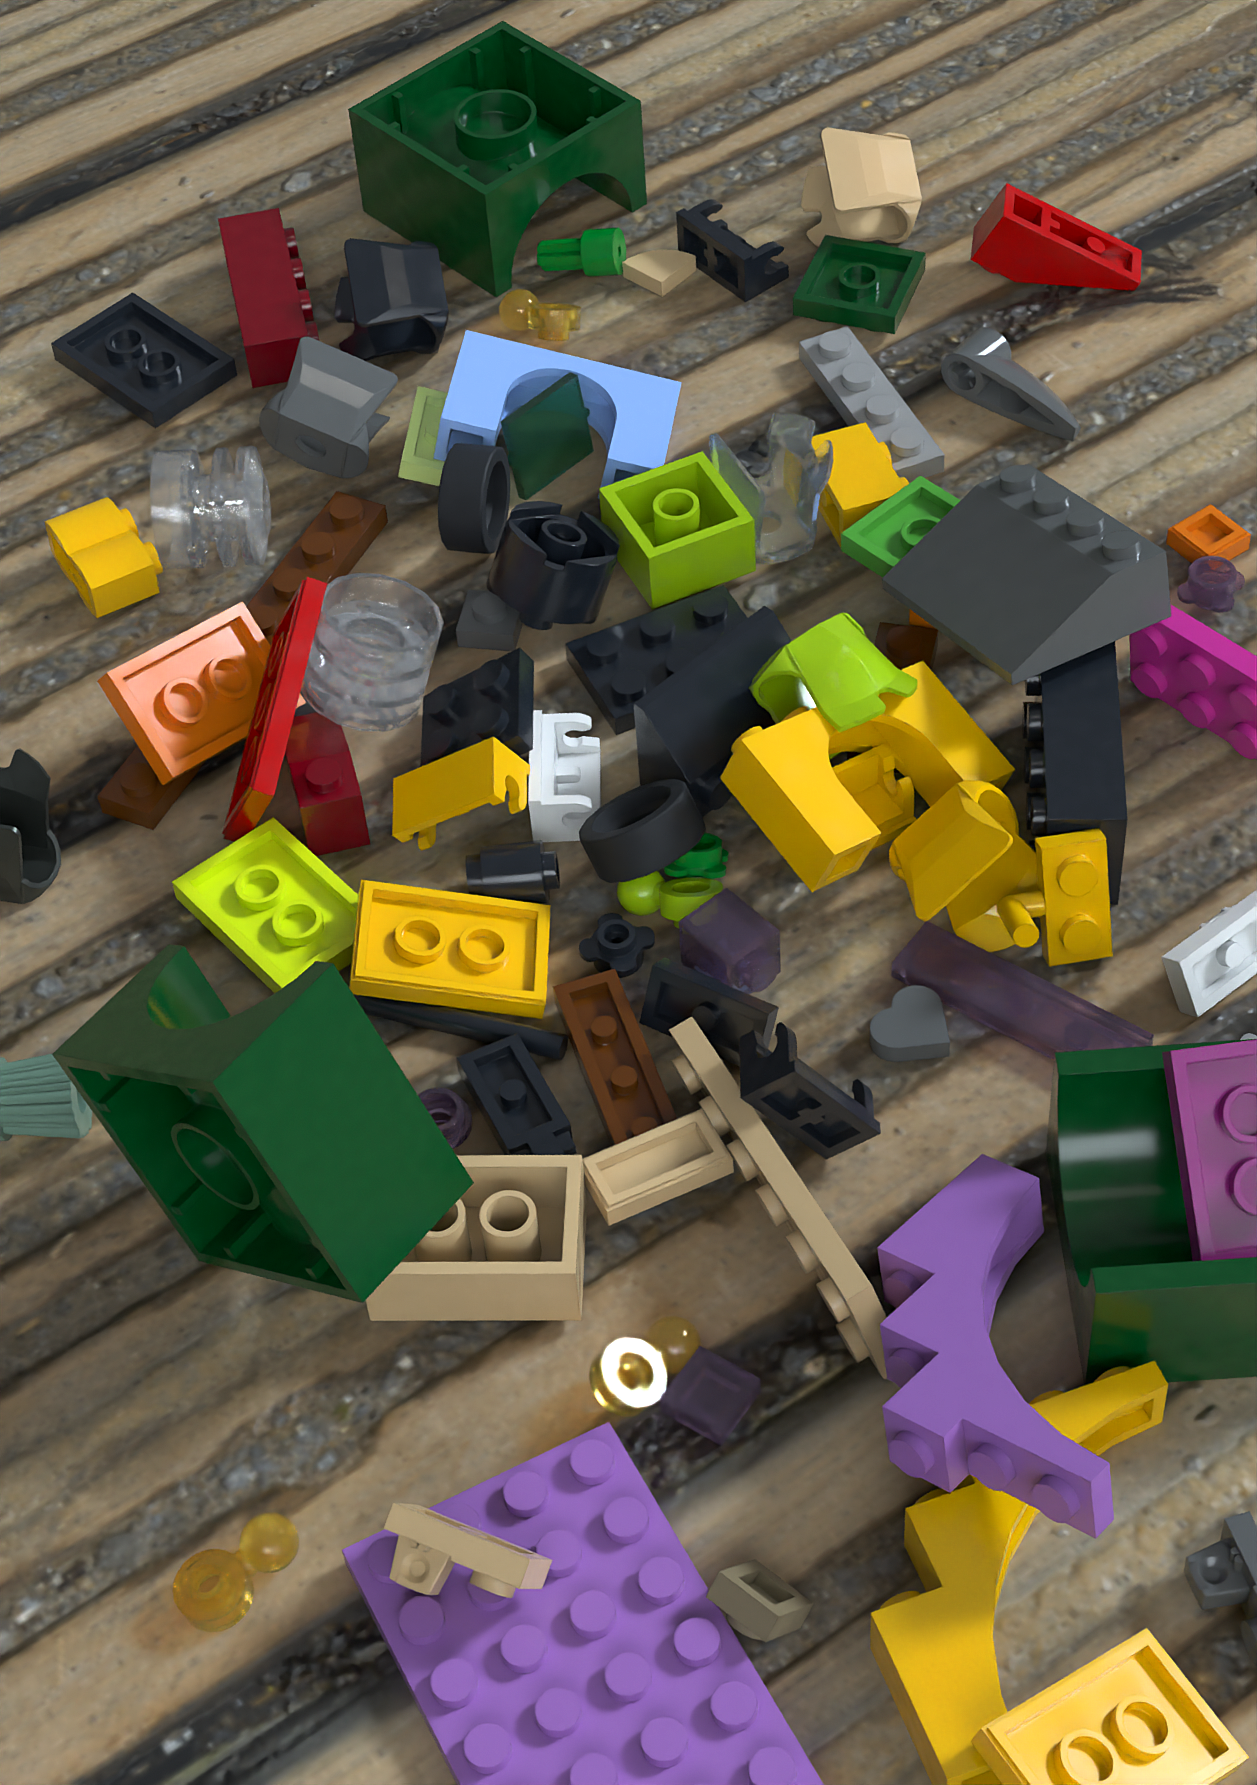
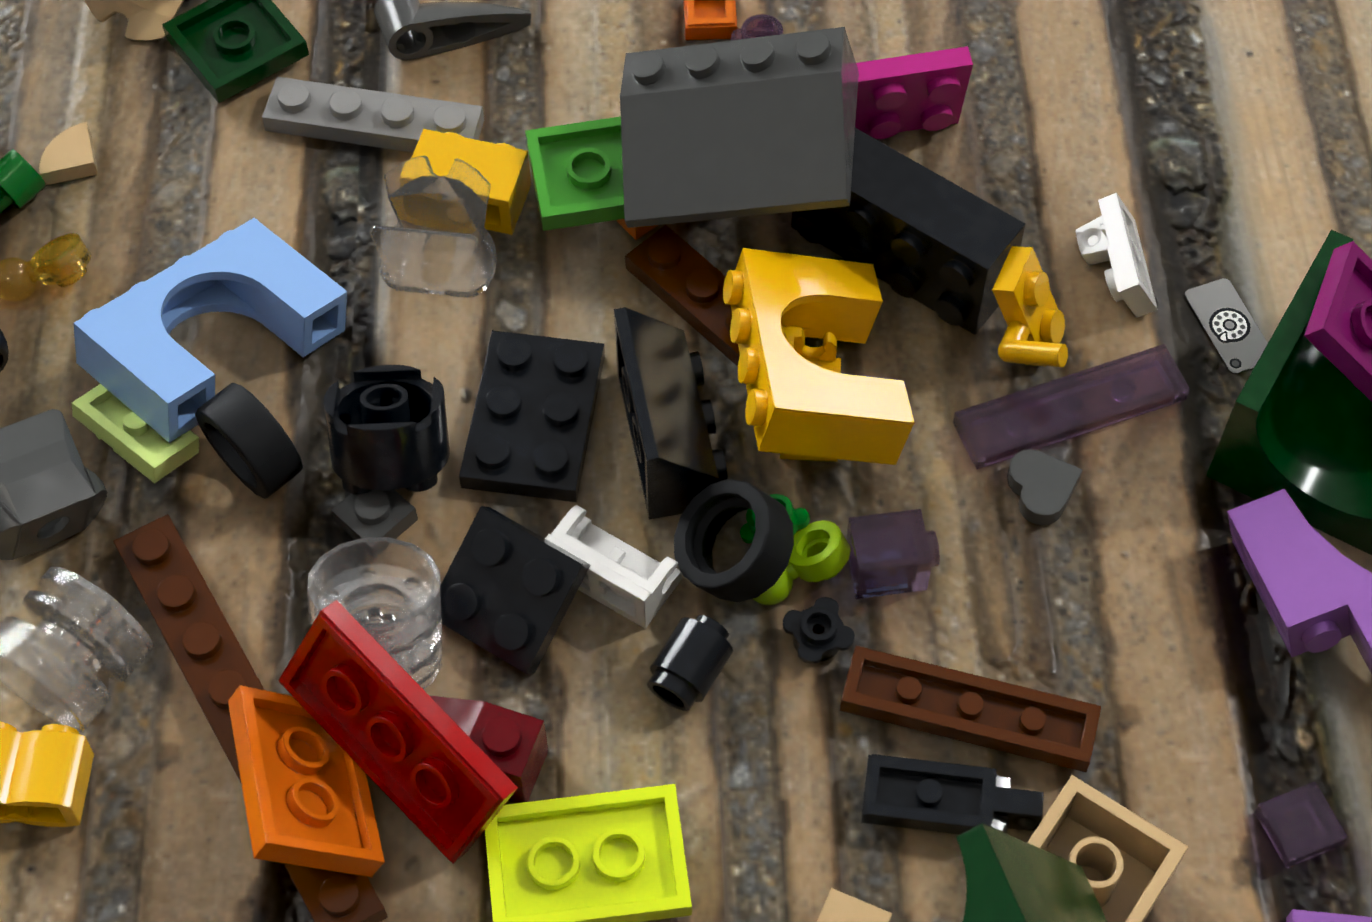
camera: 60 degrees left, 10 degrees up
black bar [346,983,568,1060] -> none
yellow tile [349,879,551,1019] -> none
yellow hinge [392,736,530,851] -> none
clear purple plate [418,1088,473,1149] -> none
clear green piece [500,372,594,500] -> none
tan tile [582,1109,734,1226] -> none
clear yellow plate [589,1316,701,1417] -> none
lime brick [599,451,756,610] -> none
black hinge [639,957,779,1066] -> none
tan wing [669,1017,887,1380] -> none
black hinge [676,199,789,302] -> none
black hinge [739,1022,881,1160] -> none
lime piece [749,613,917,760] -> none
yellow piece [889,780,1040,954] -> none

